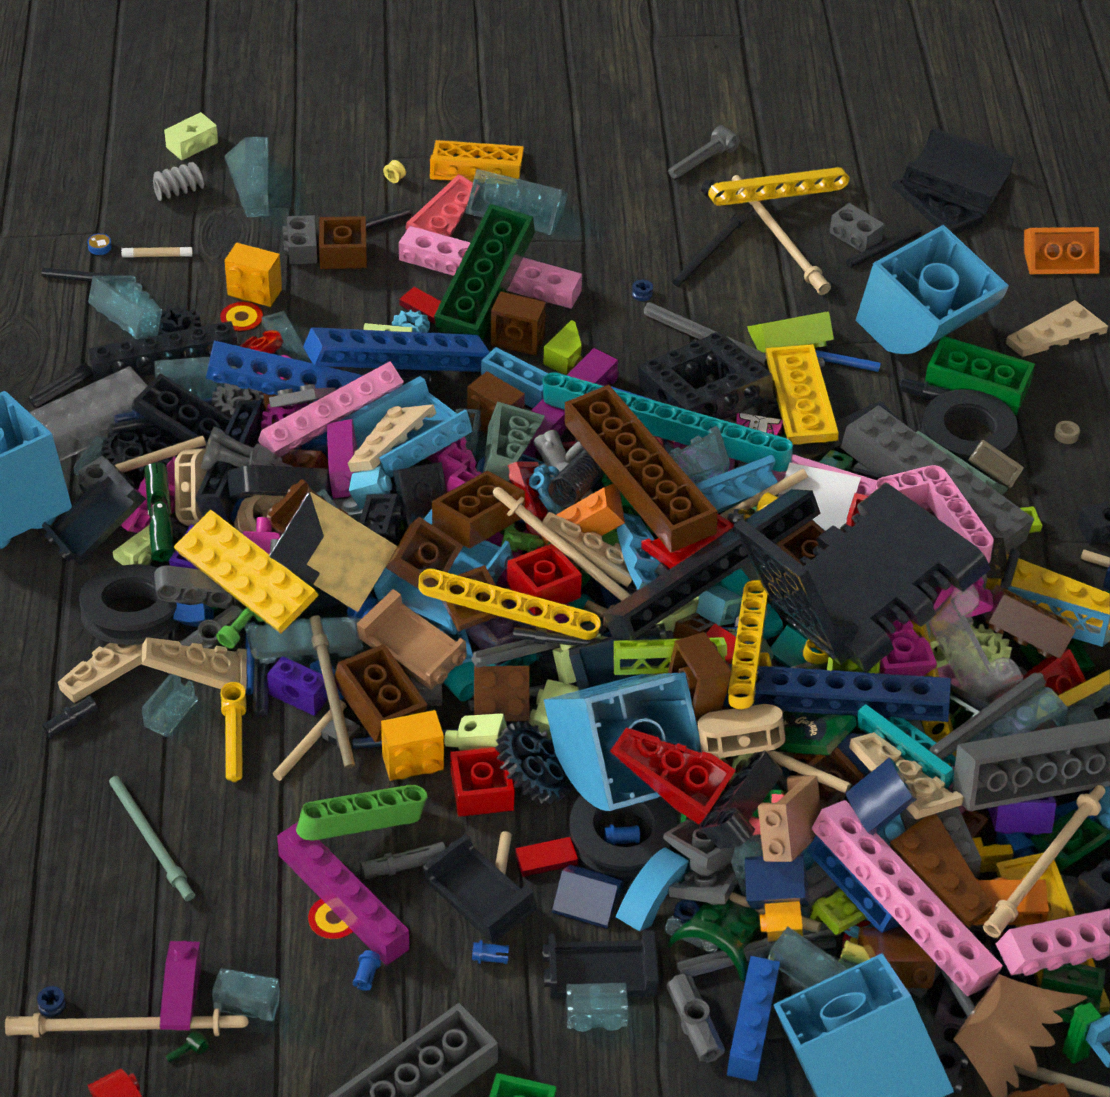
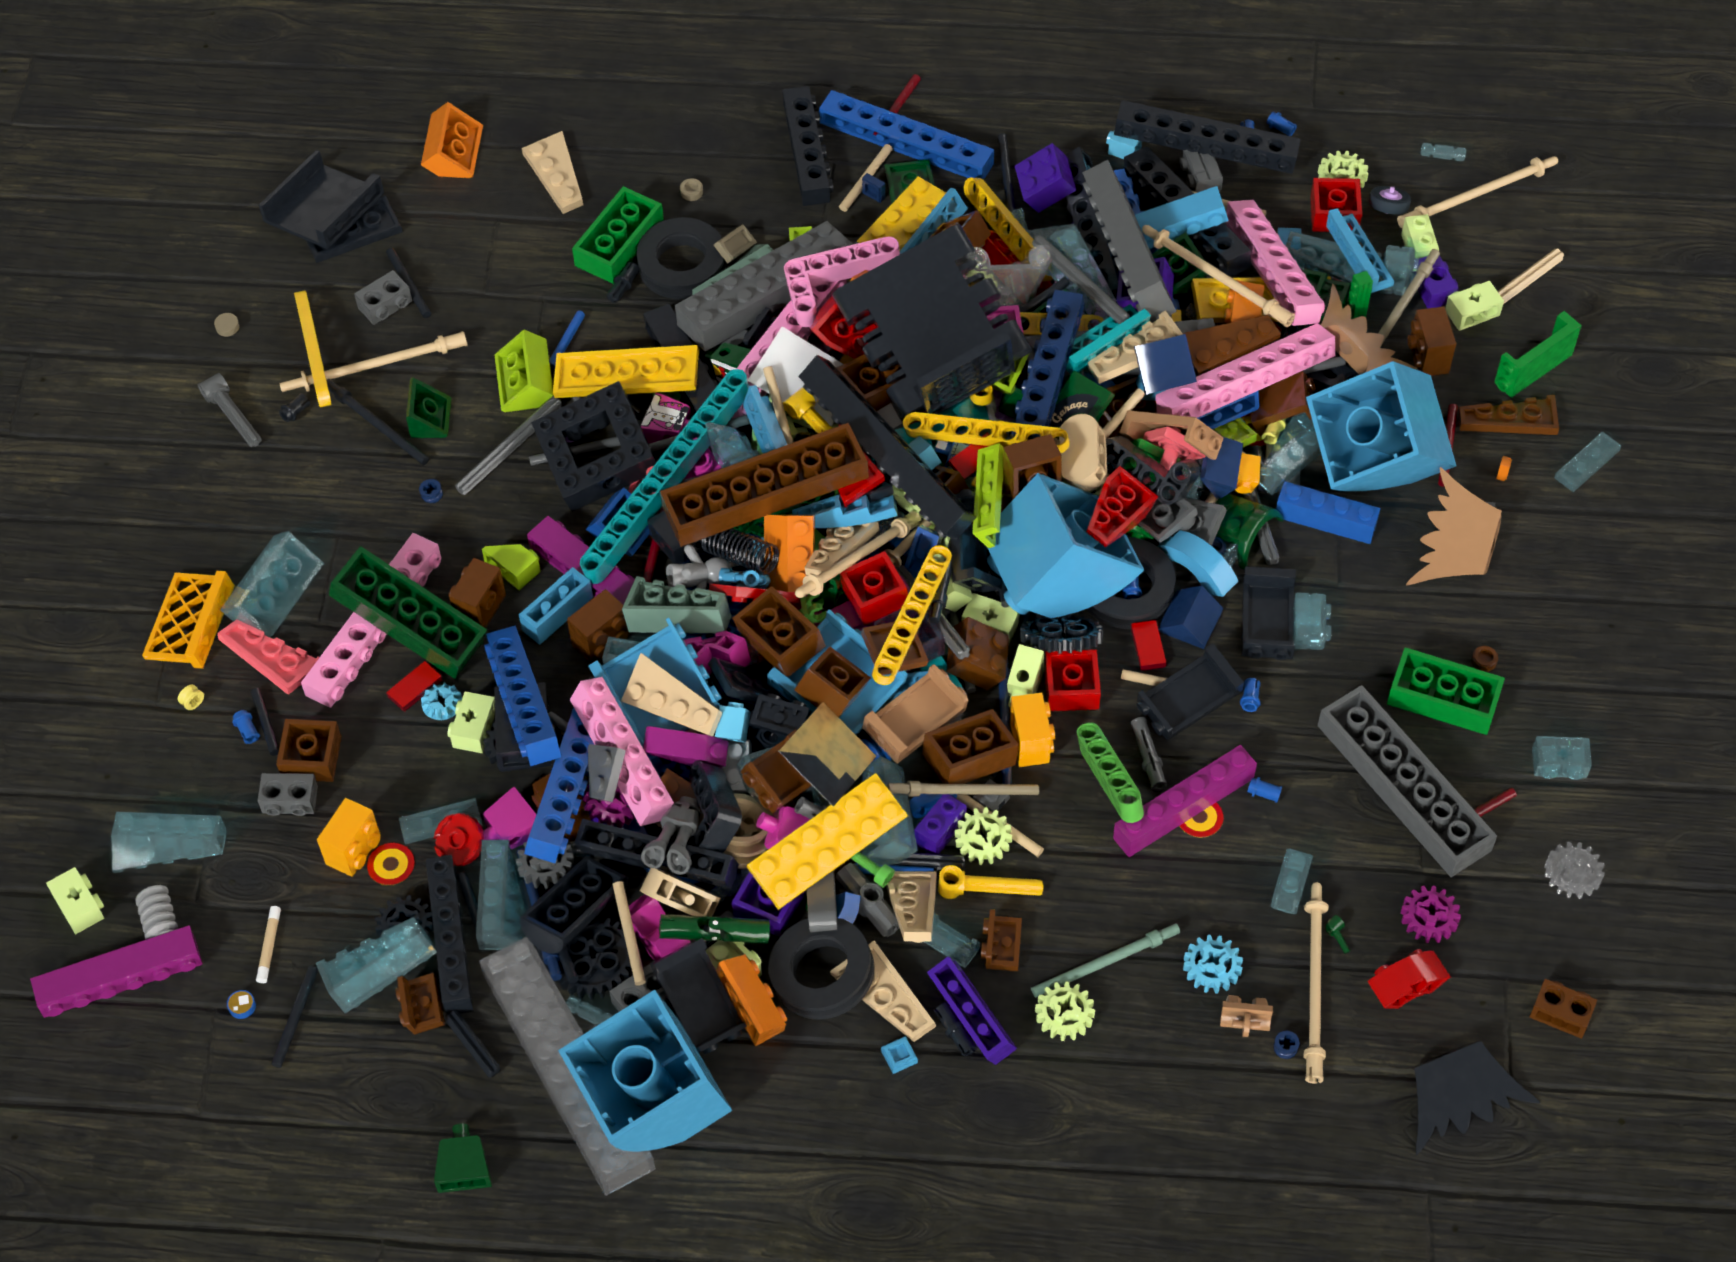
camera: 80 degrees left, 10 degrees up
magenta slope [159,941,201,1030] -> none
dark grey piece [667,974,725,1063] -> none
black axle [728,509,755,524] -> none
dark azure brick [856,225,1009,354] -> none
none -> magenta brick [30,925,203,1018]
none -> dark tan tile [214,313,239,337]
none -> blue pin [232,710,260,744]
none -> reddish brown bracket [395,973,445,1035]
none -> dark green slope [406,377,451,438]
none -> orange slope [716,954,787,1046]
none -> dark azure tile [881,1036,918,1074]
none -> dark purple brick [927,956,1017,1065]
none -> yellowish green gear [955,807,1012,865]
none -> reddish brown bracket [981,909,1022,971]
none -> yellowish green gear [1035,981,1095,1041]
none -> medium azure gear [1183,935,1243,993]
none -> medium nougat hips [1220,995,1273,1037]

